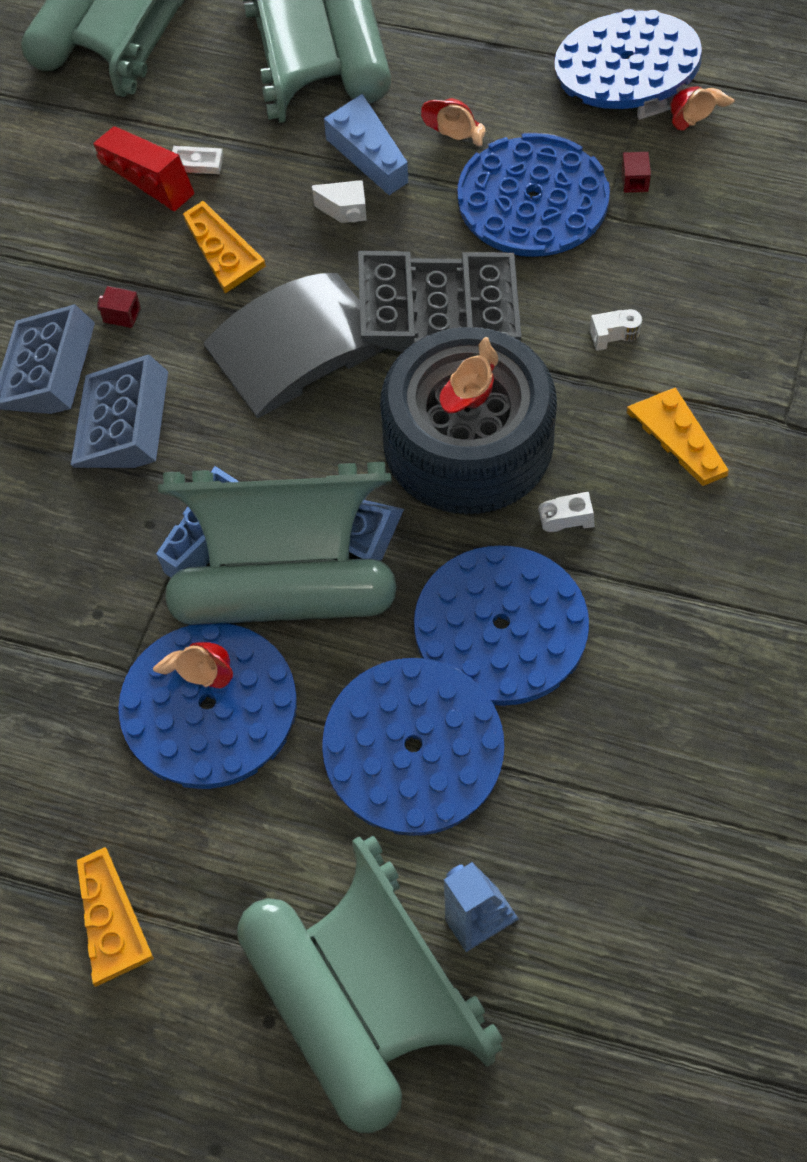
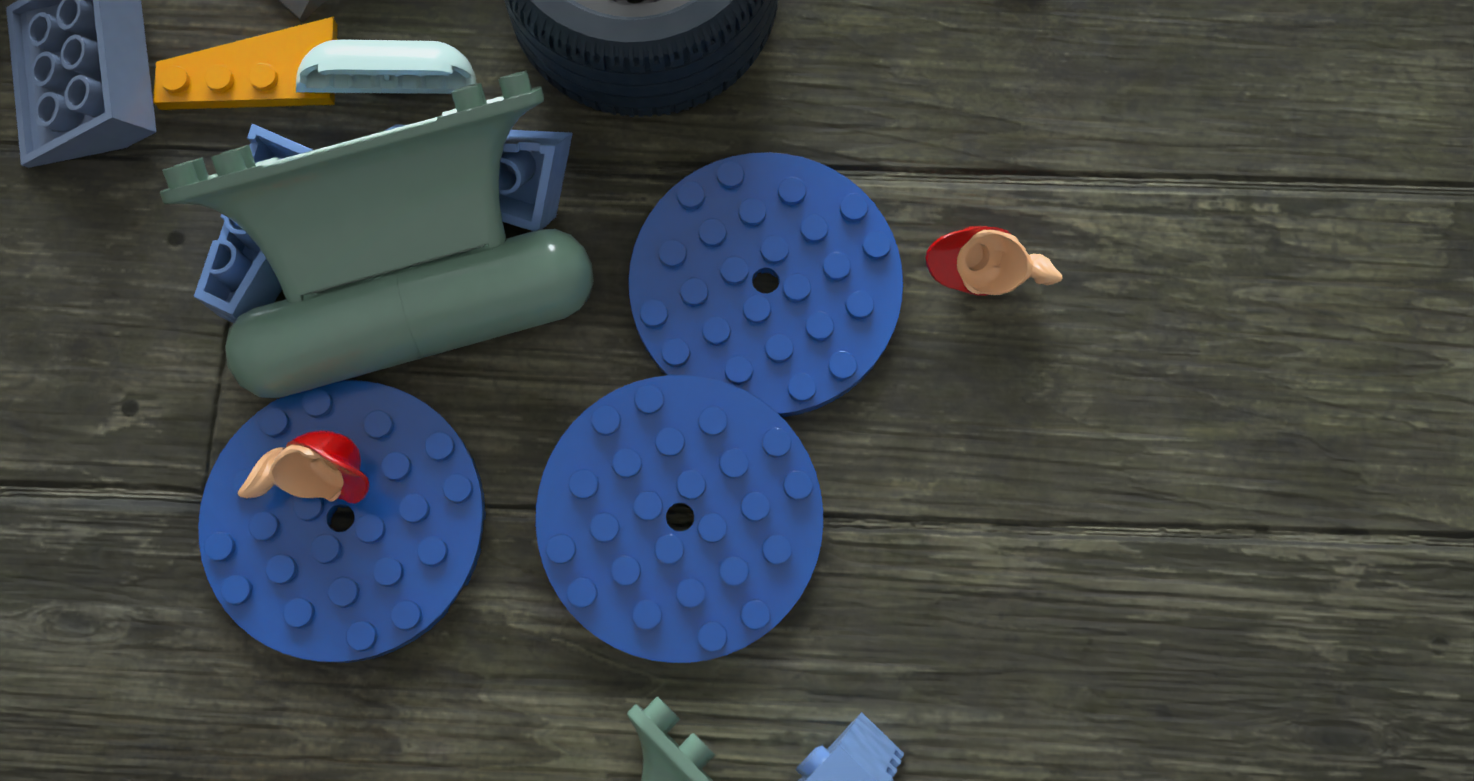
camera: 15 degrees left, 15 degrees up
white leg [538,492,594,532] -> none
none -> light orange wing [153,17,338,110]
none -> light aqua brick [296,40,477,94]
none -> light nougat hair [925,226,1063,296]

